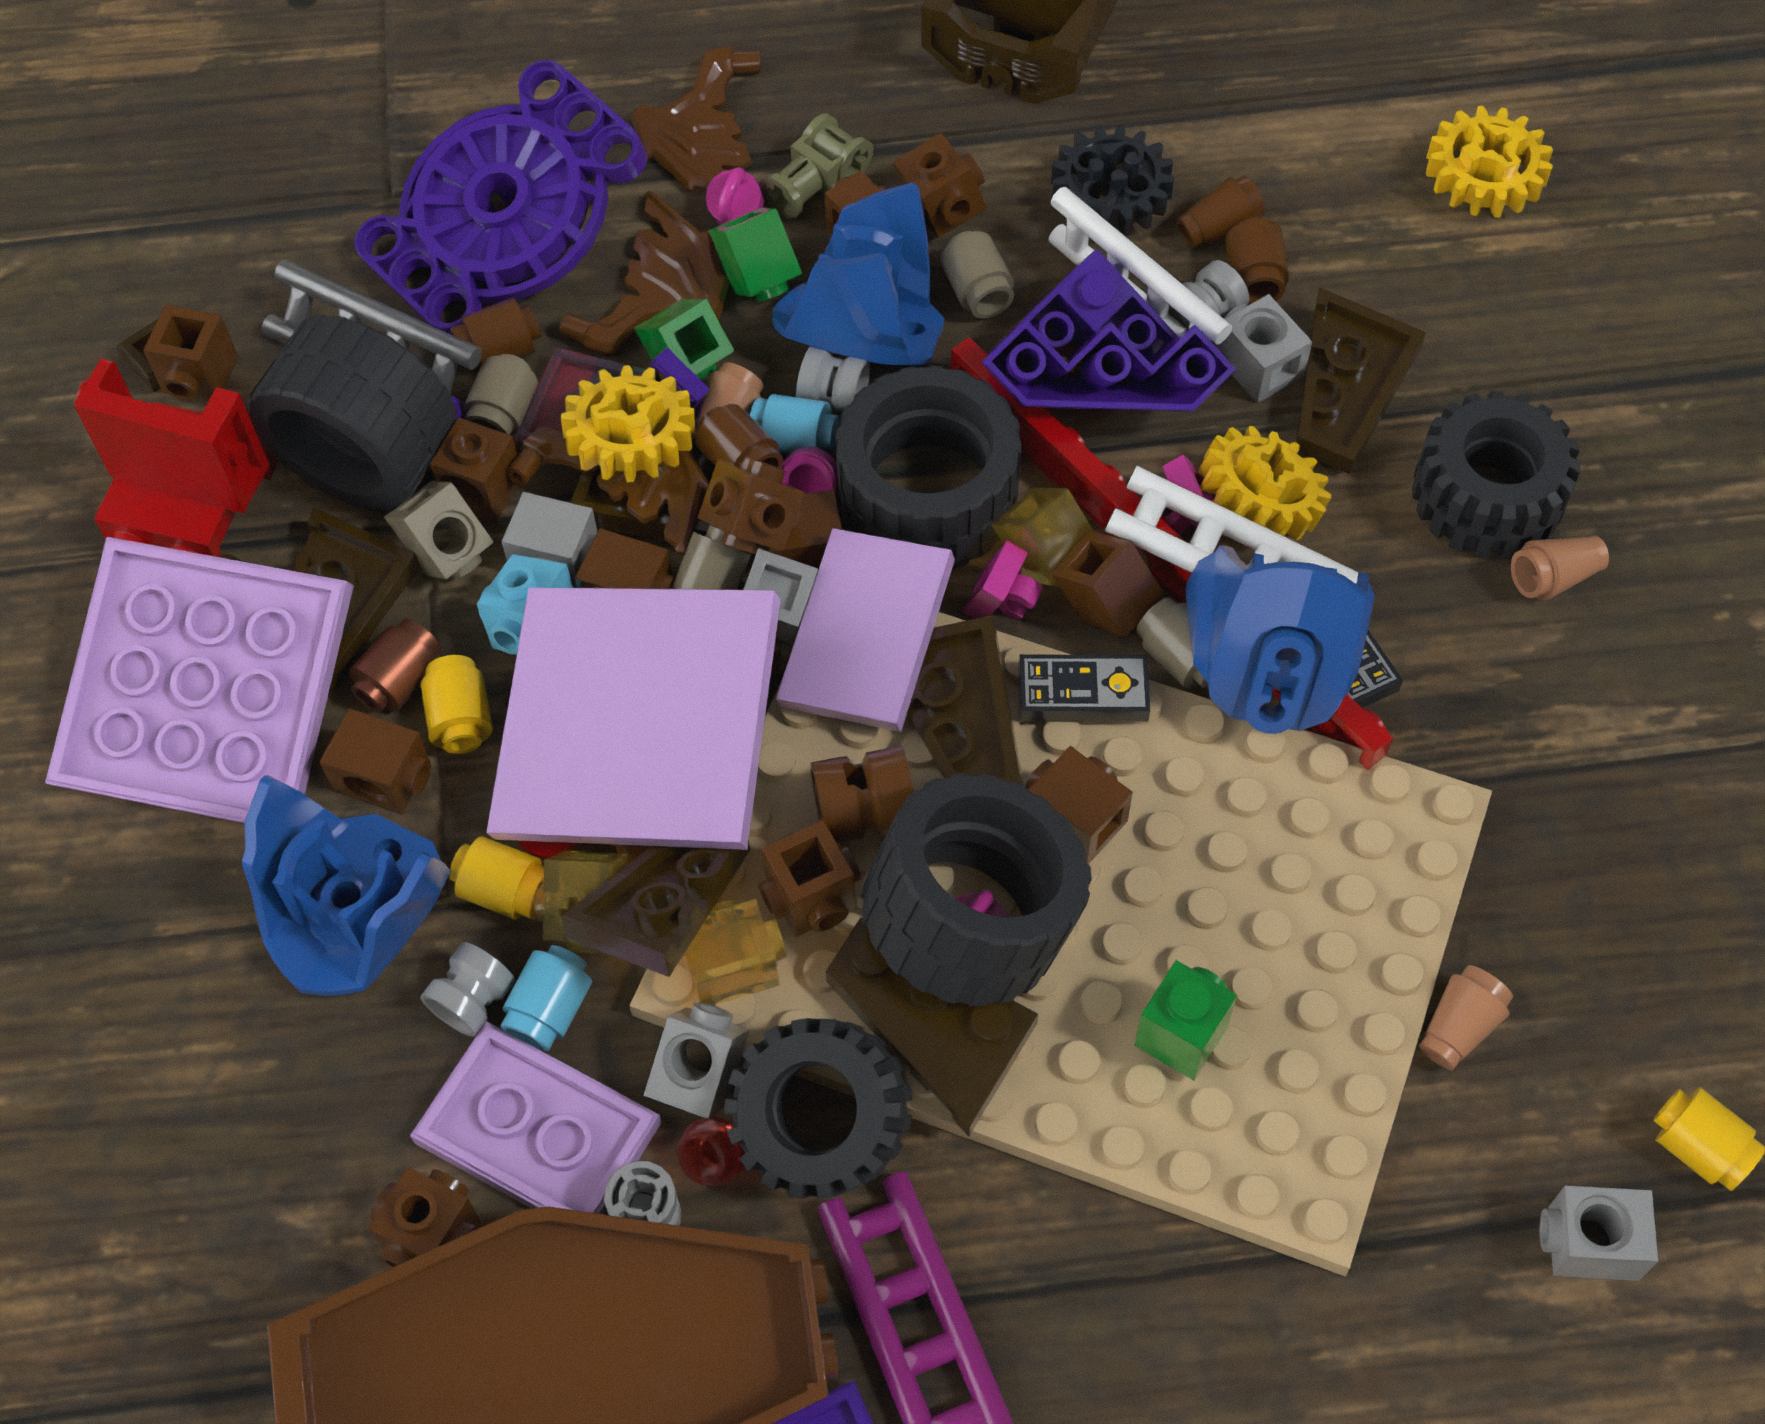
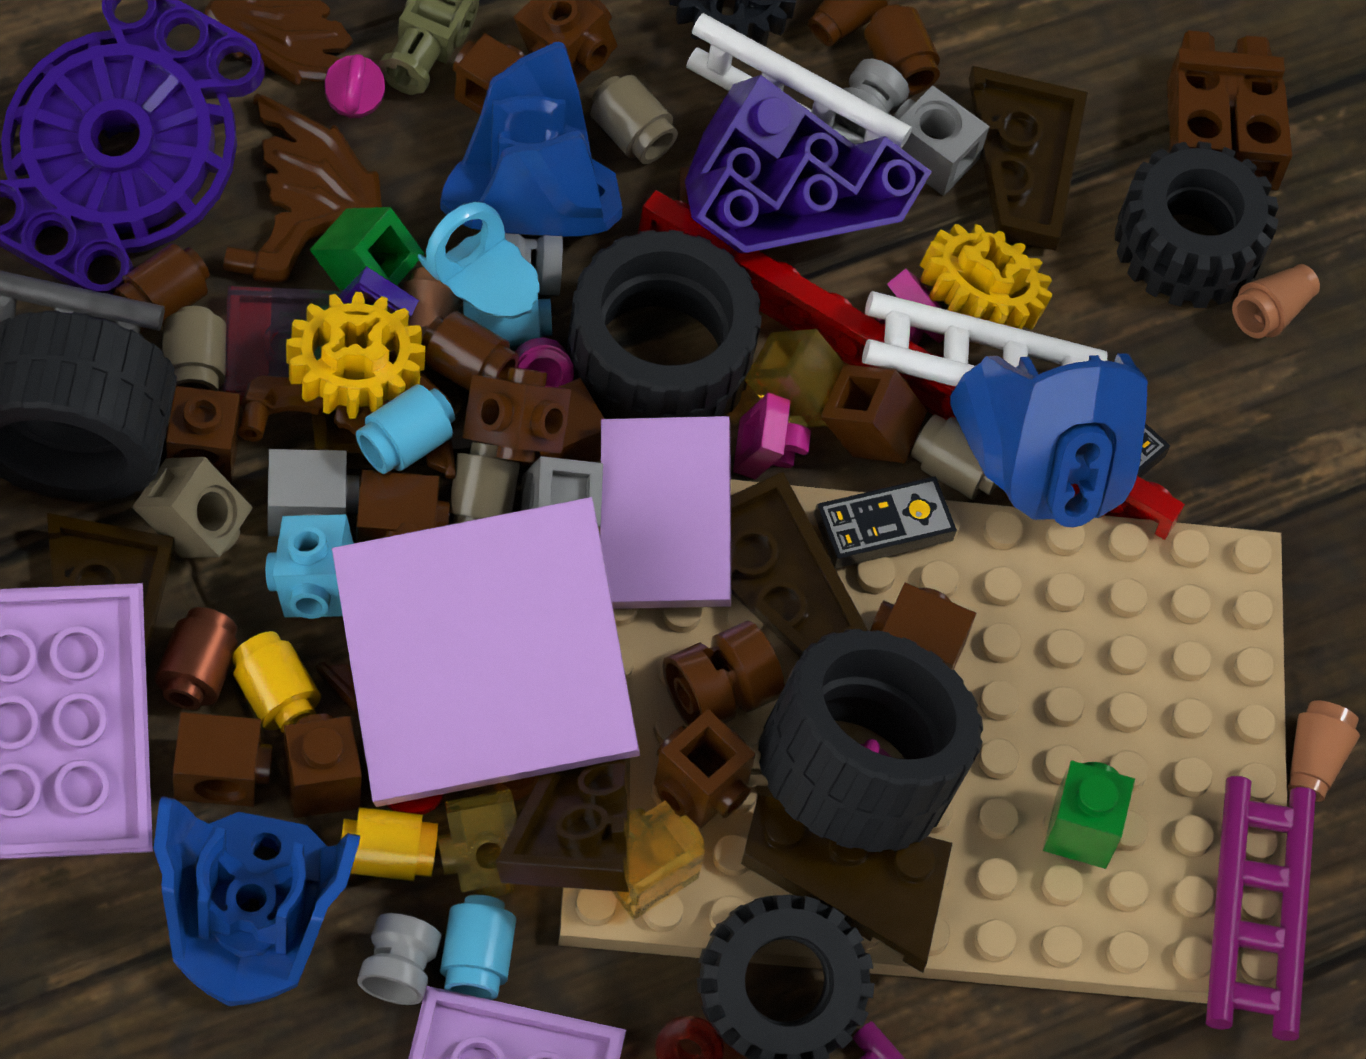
camera: 30 degrees left, 0 degrees up
light grey brick [643,1003,750,1119] -> none
green brick [709,208,802,302] -> none
none -> reddish brown brick [284,714,362,818]
none -> medium azure brick [356,384,455,474]
none -> medium azure piece [417,202,540,319]
none -> reddish brown hips [1167,30,1292,190]
none -> magenta bar [1206,776,1316,1041]

